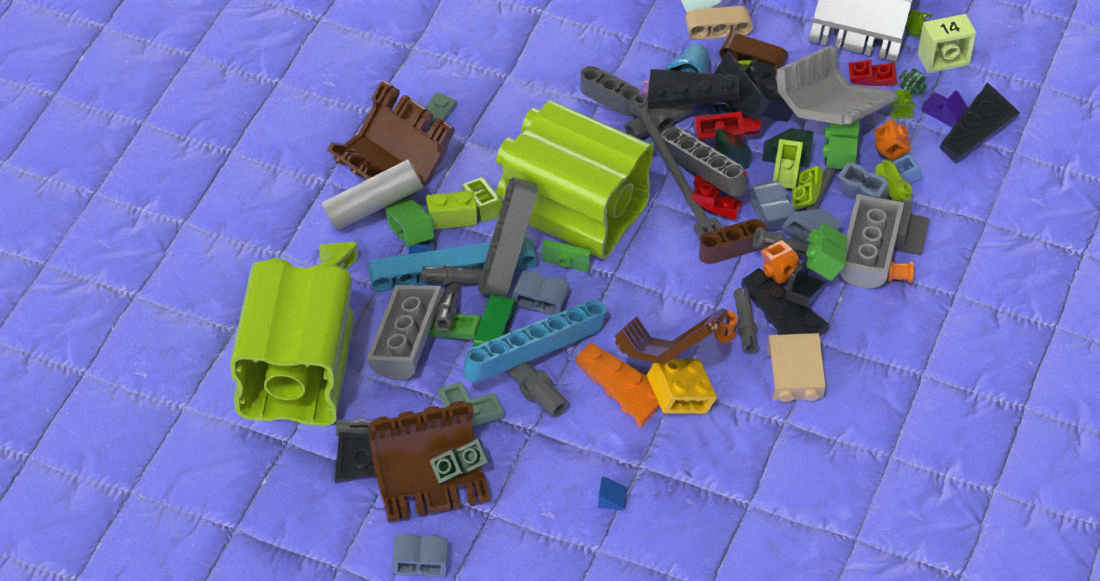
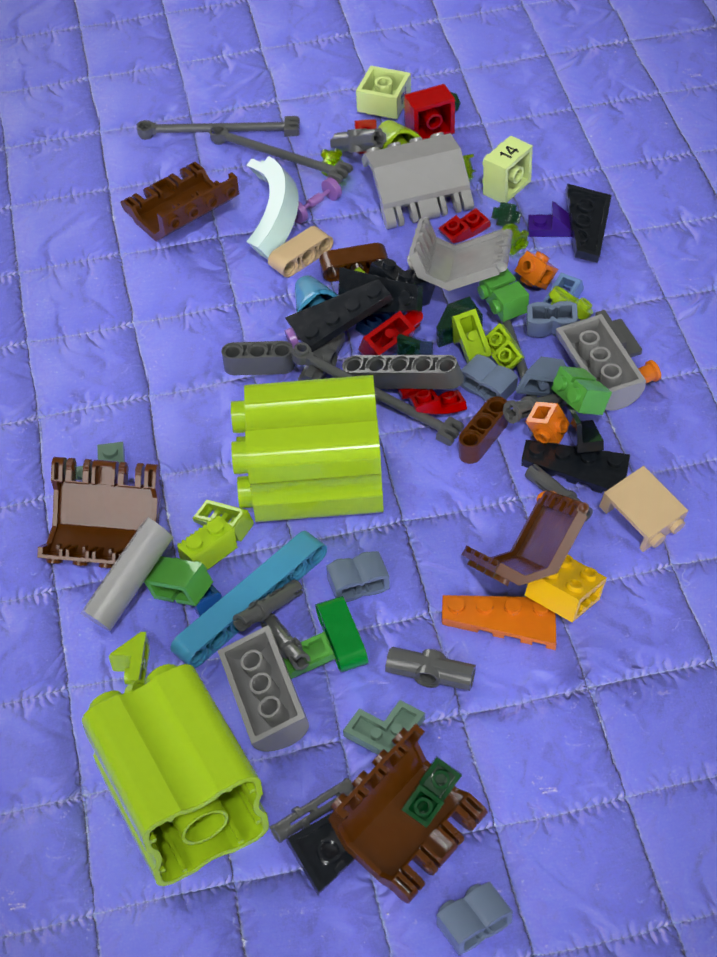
camera: 30 degrees left, 0 degrees up
dark azure beam [463,300,606,382] -> none
dark grey beam [478,177,538,297] -> none
bright green plate [542,239,591,272] -> none
blue slope [598,477,627,510] -> none

